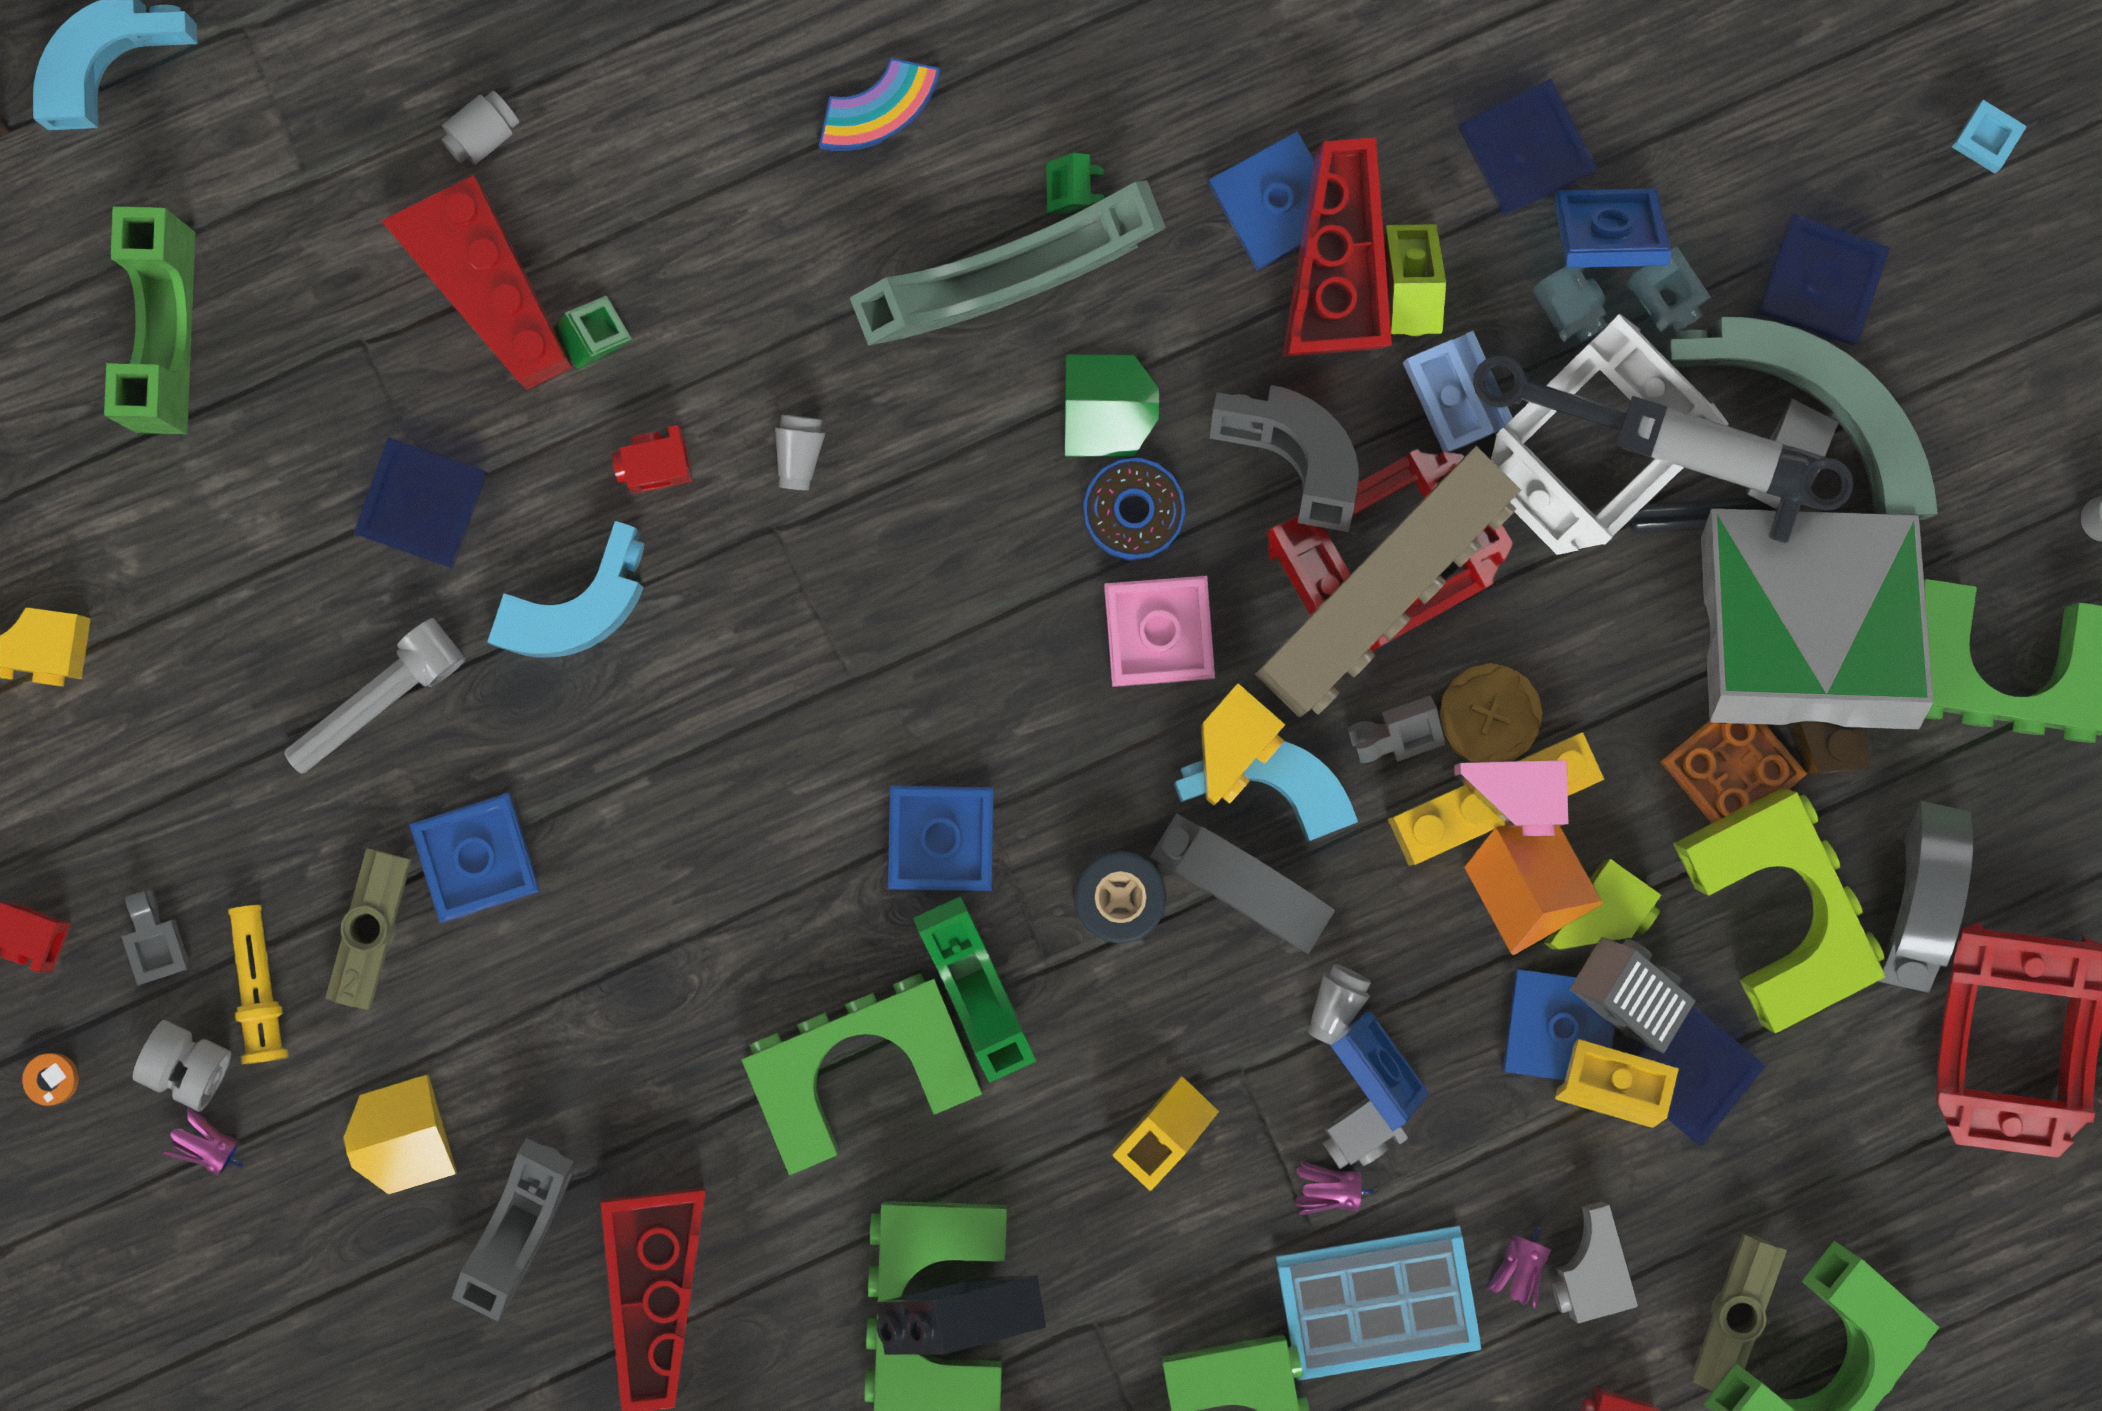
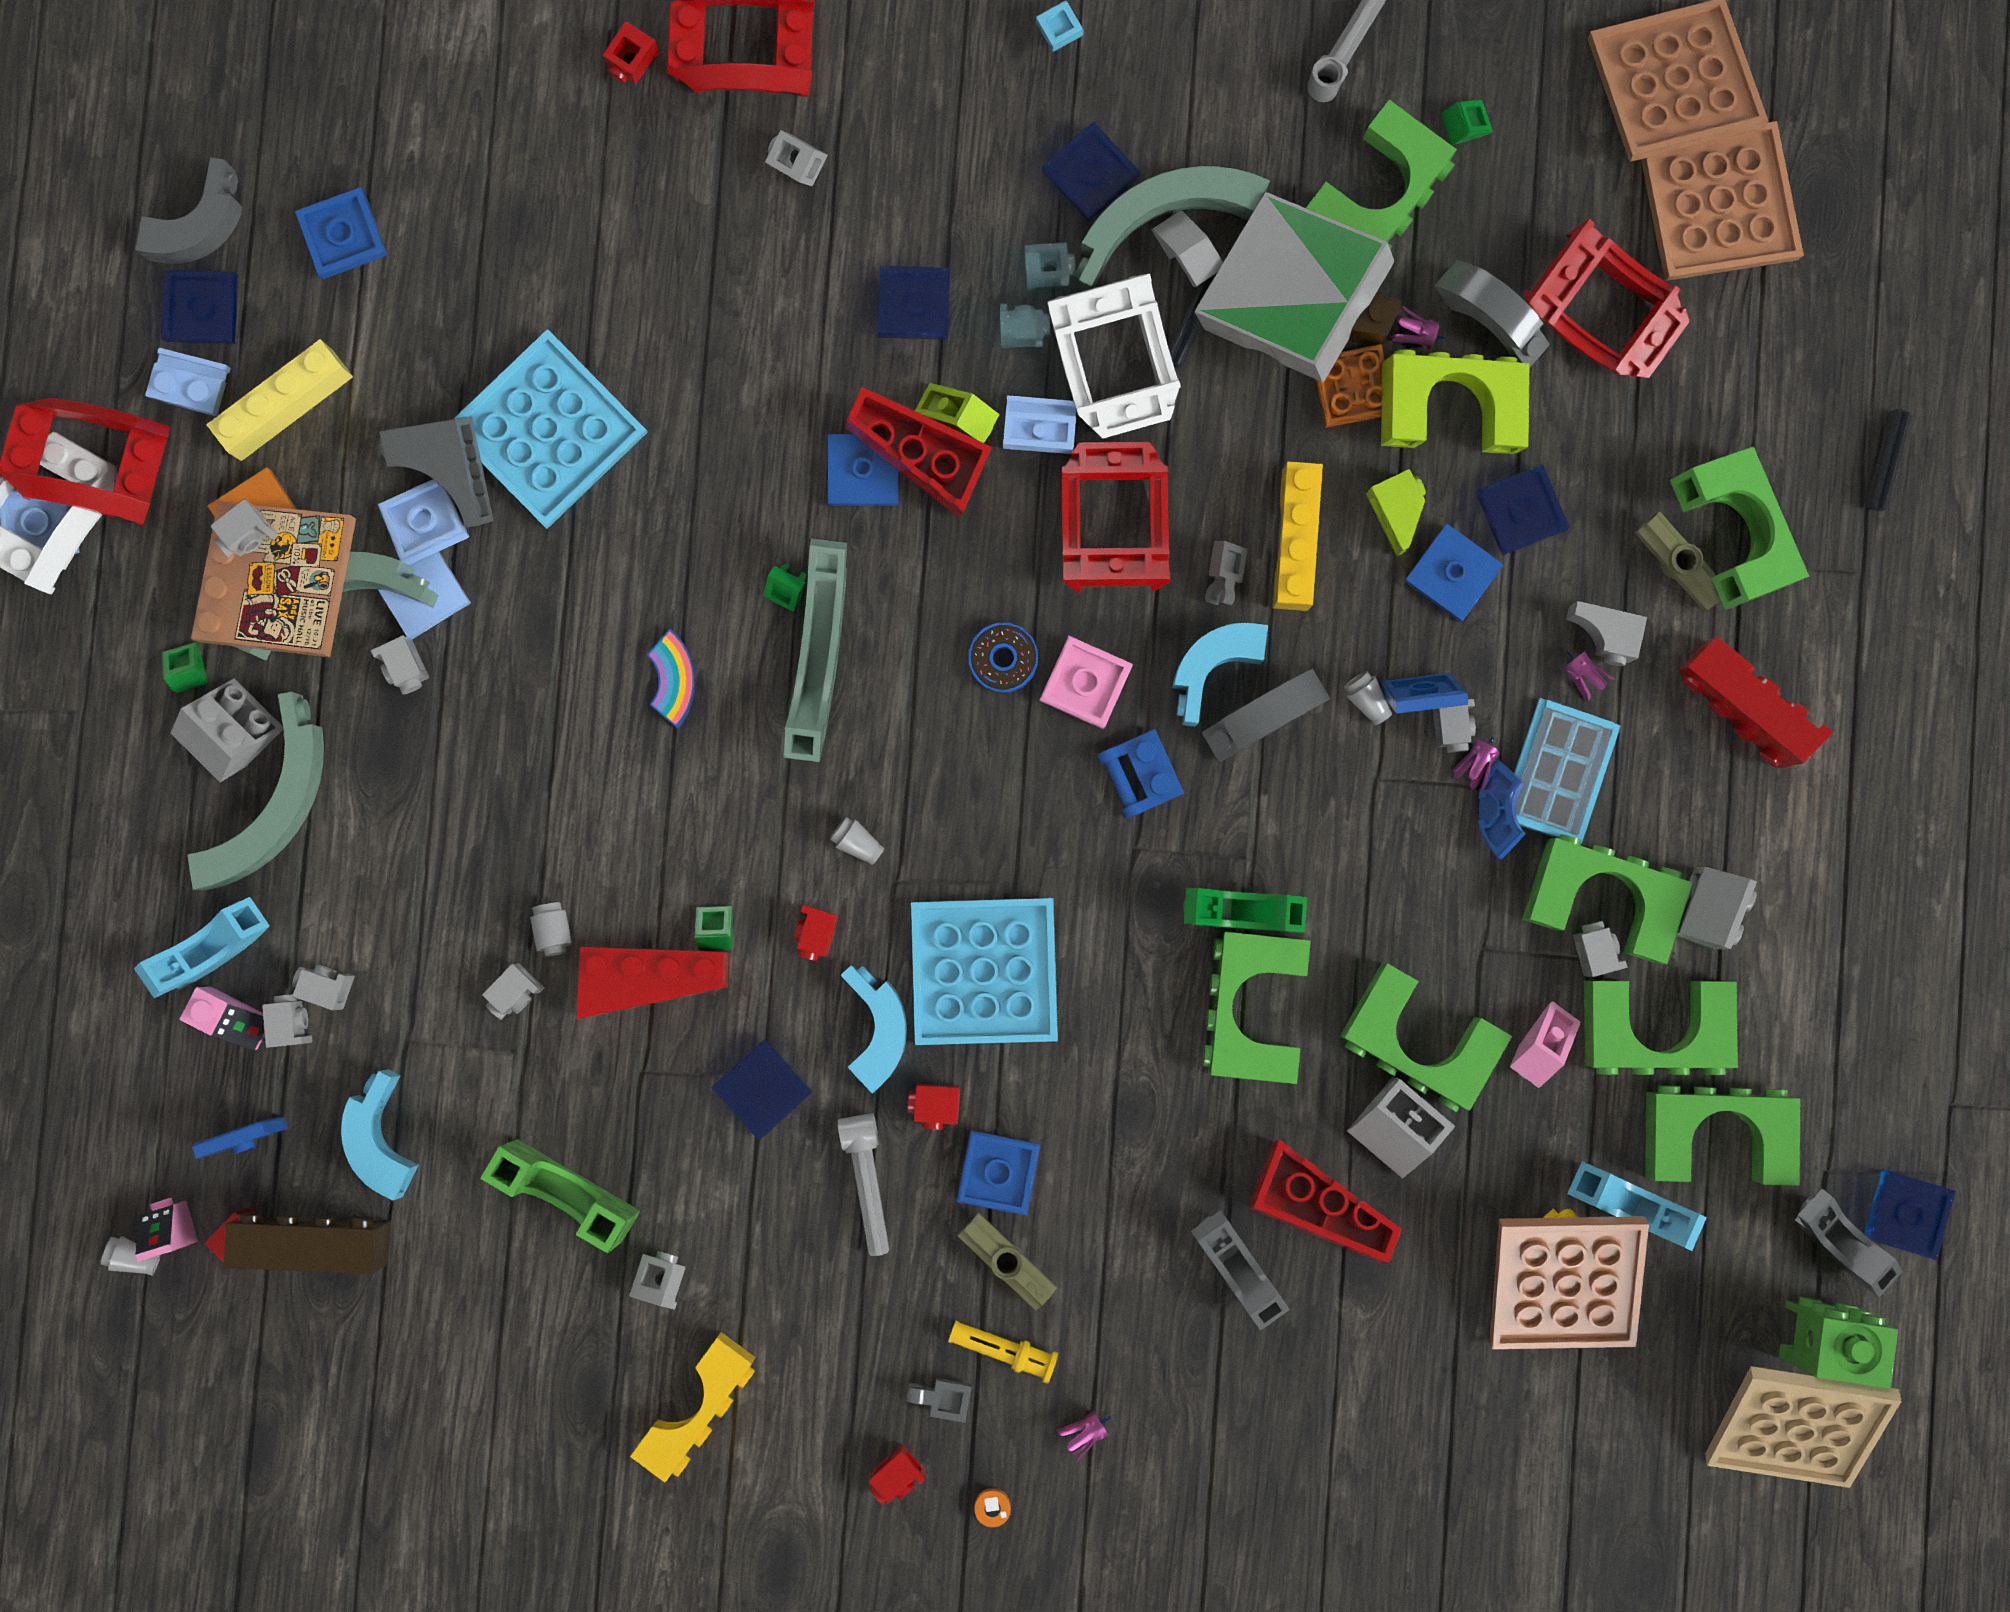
camera: 60 degrees left, 0 degrees up
light grey wheel [132,1020,231,1112] -> none
yellow slope [343,1074,457,1194] -> none
black window [876,1275,1047,1355] -> none
blue plate [888,786,994,891] -> none
slope [1065,354,1159,458] -> none
black wheel [1074,851,1167,944] -> none
yellow slope [1111,1076,1220,1191] -> none
yellow slope [1201,684,1285,805] -> none
dark grey arch [1209,385,1359,532] -> none
dark tan brick [1255,446,1521,718] -> none
pearl gold tile [1438,663,1543,763] -> none
bright pink slope [1454,760,1569,836] -> none
orange slope [1464,825,1604,955] -> none
piece [1473,355,1853,543] -> none
blue plate [1554,188,1671,268] -> none
yellow panel [1555,1039,1679,1127] -> none
dark grey brick [1569,937,1695,1053] -> none
none -> light grey brick [482,963,545,1019]
none -> light grey brick [629,1251,685,1309]
none -> red brick [908,1083,960,1130]
none -> medium azure plate [911,898,1058,1045]
none -> blue plate [1097,729,1184,819]
none -> light grey slope [1347,1077,1455,1178]
none -> flat silver piece [1390,306,1445,349]
none -> blue tile [1478,759,1526,860]

